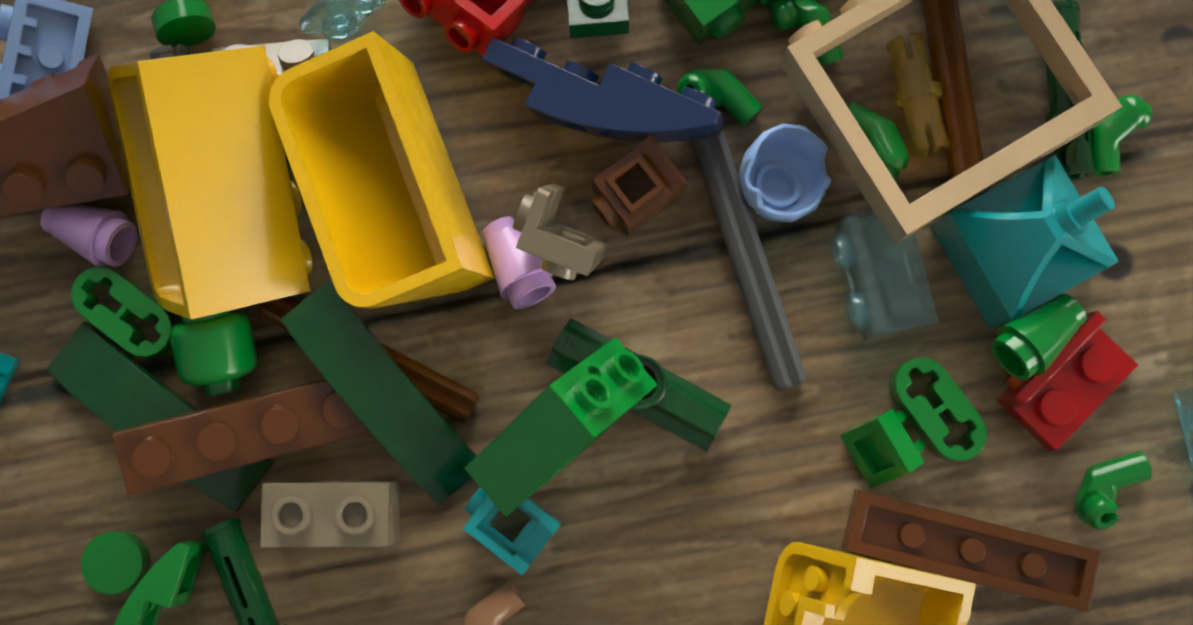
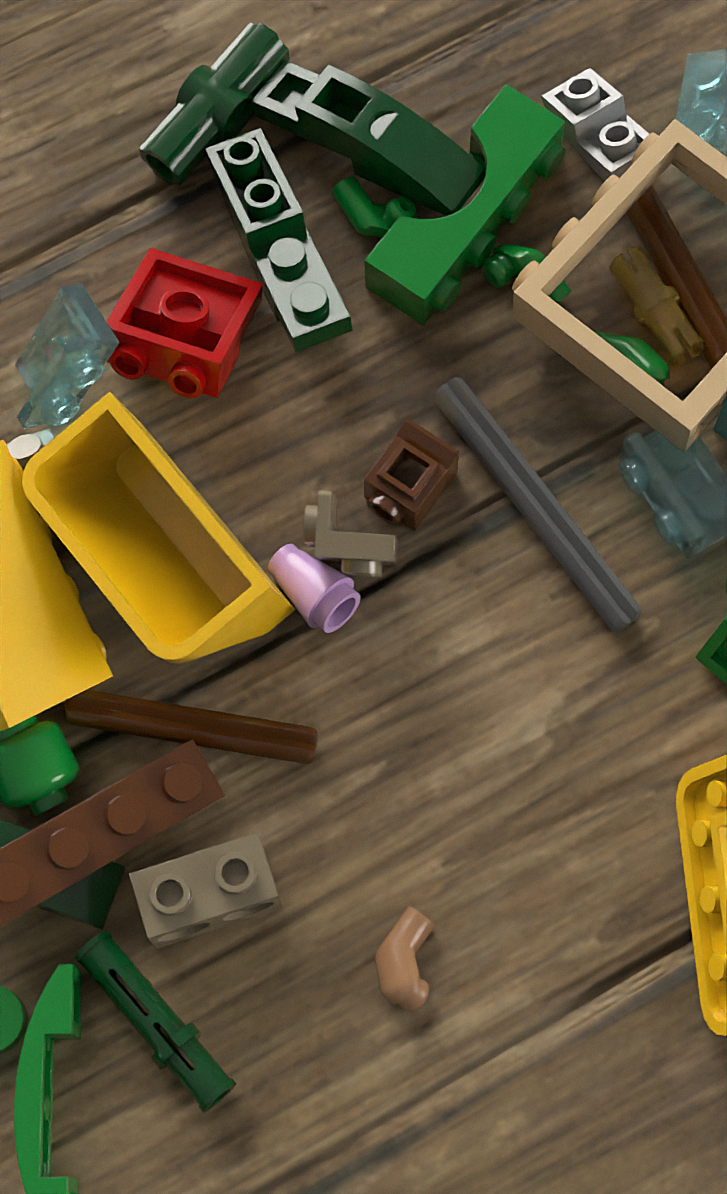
camera: 15 degrees left, 10 degrees down
dark green slope [280,280,477,505] -> none
teal window [463,488,562,575] -> none
green window [464,337,657,517] -> none
dark blue slope [482,37,725,143] -> none
dark green piece [546,318,732,452] -> none
green arm [676,69,764,128] -> none
light blue hair [739,123,831,223] -> none

